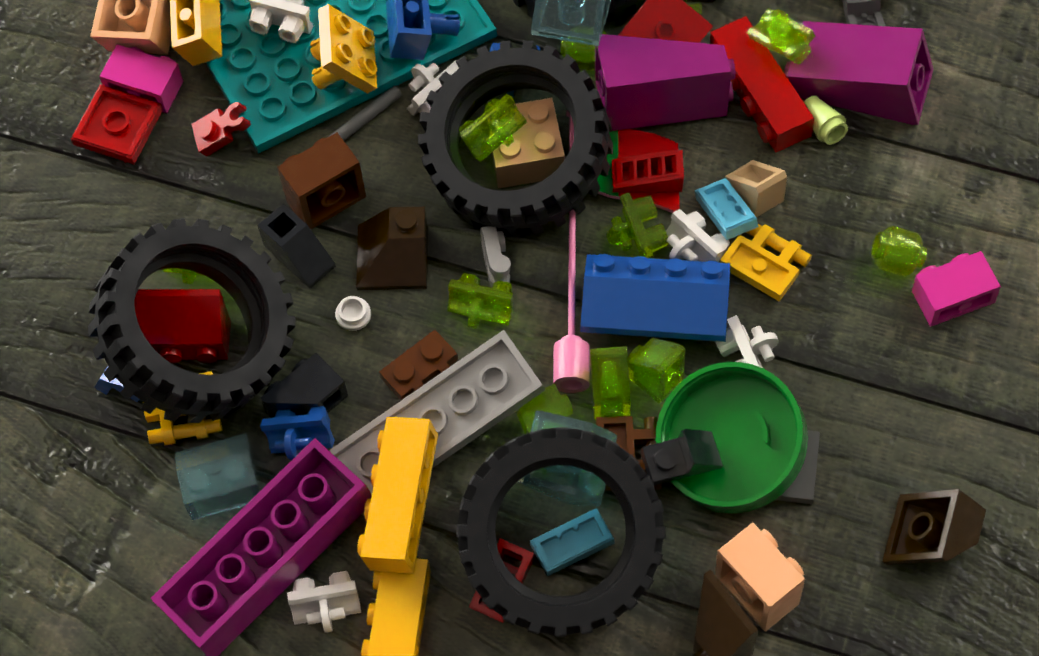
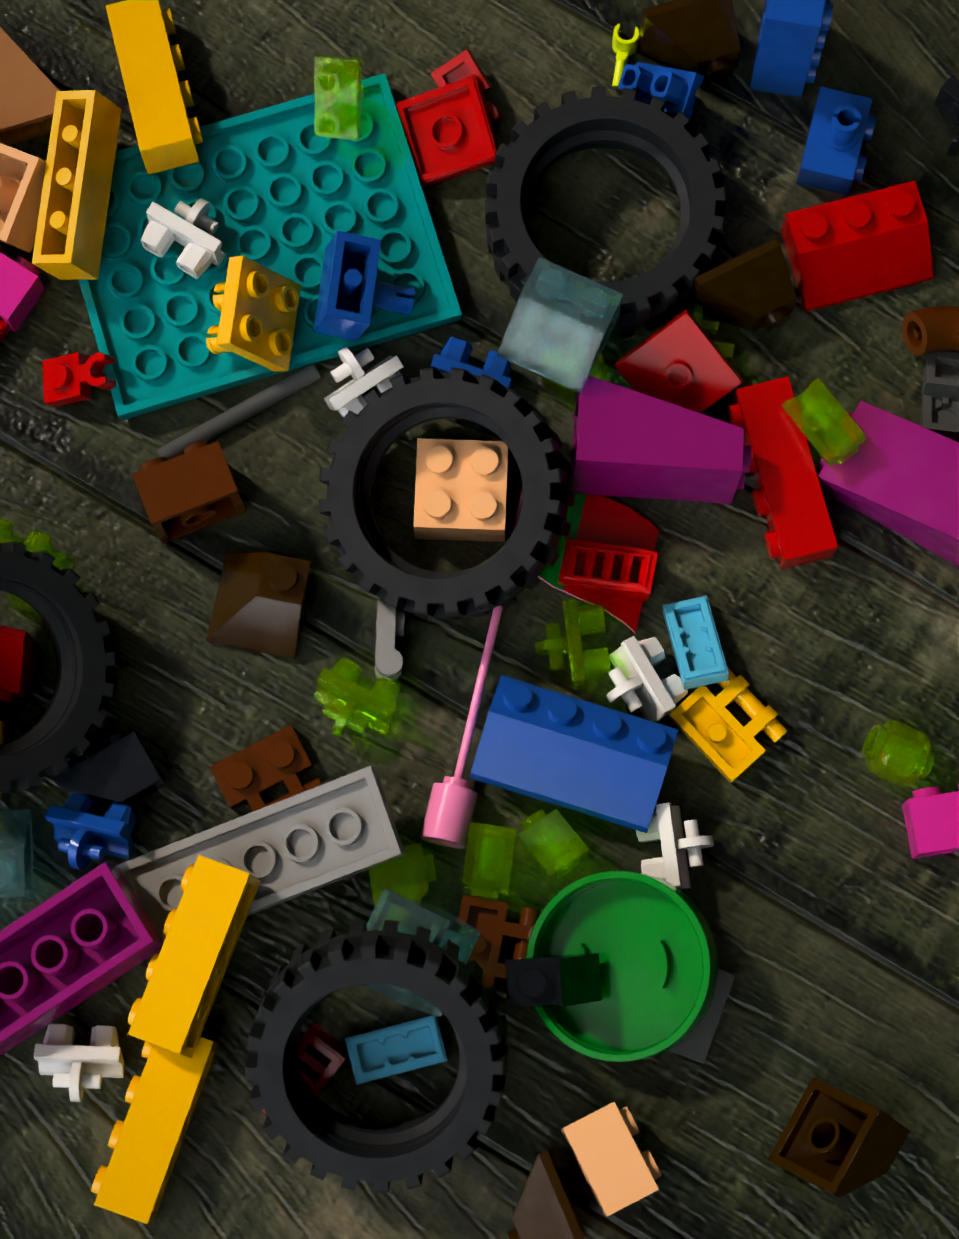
camera: 10 degrees right, 15 degrees up
black slope [257,203,336,288] -> none
white plate [335,296,371,331] -> none
clear neon green hips [459,94,527,162] -> none
tan slope [725,160,787,217] -> none
yellowish green cone [804,95,848,145] -> none

